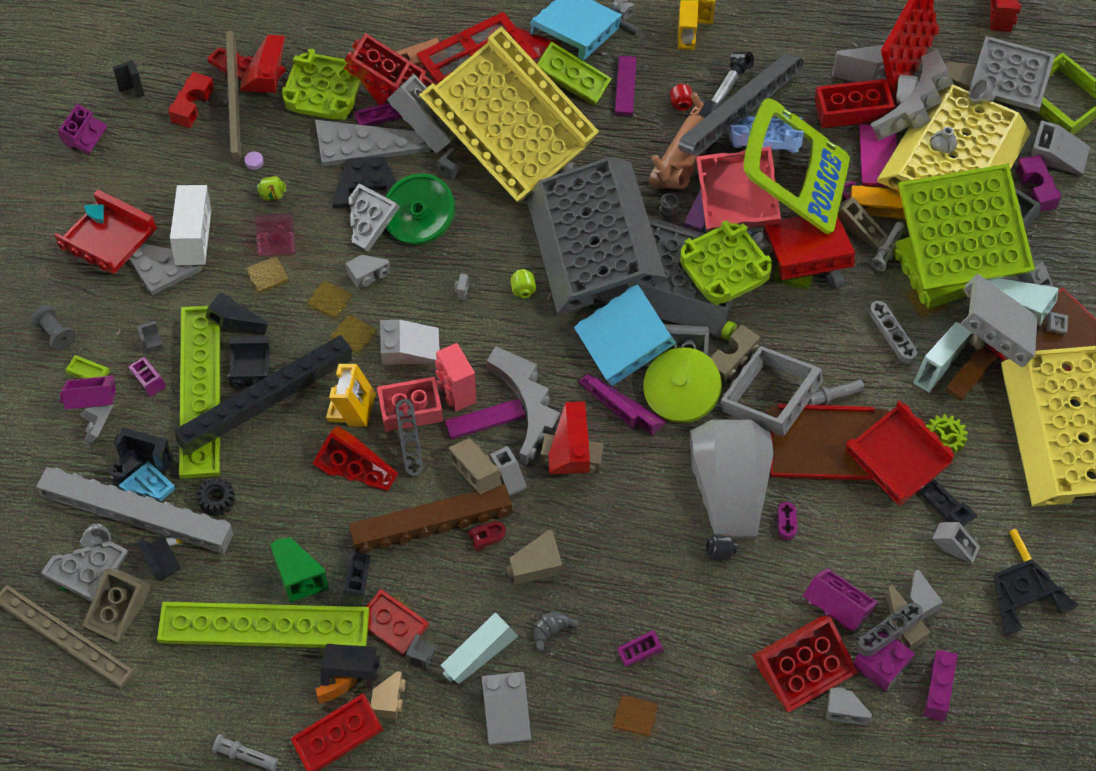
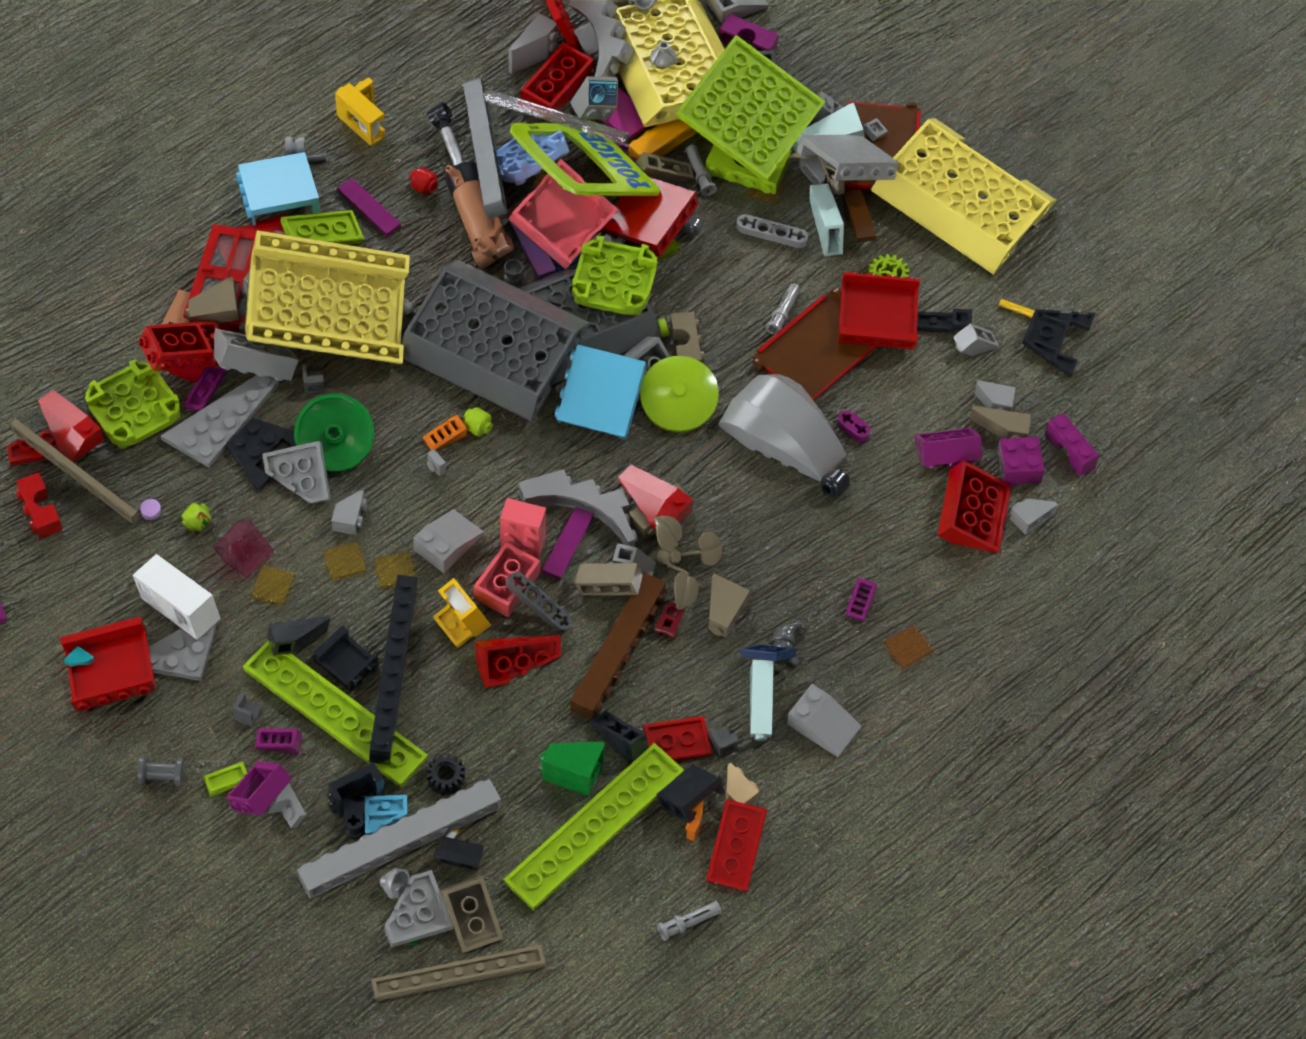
camera: 50 degrees left, 0 degrees up
magenta wedge [578,373,666,436] -> none
light grey window [721,346,823,436] -> none
dark grey beam [857,603,923,656] -> none
none -> dark tan slope [185,277,239,323]
none -> orange slope [423,415,467,451]
none -> clear tile [482,89,629,144]
none -> slope [570,77,618,120]
none -> dark tan plant [653,516,722,610]
none -> dark blue tile [740,644,796,661]

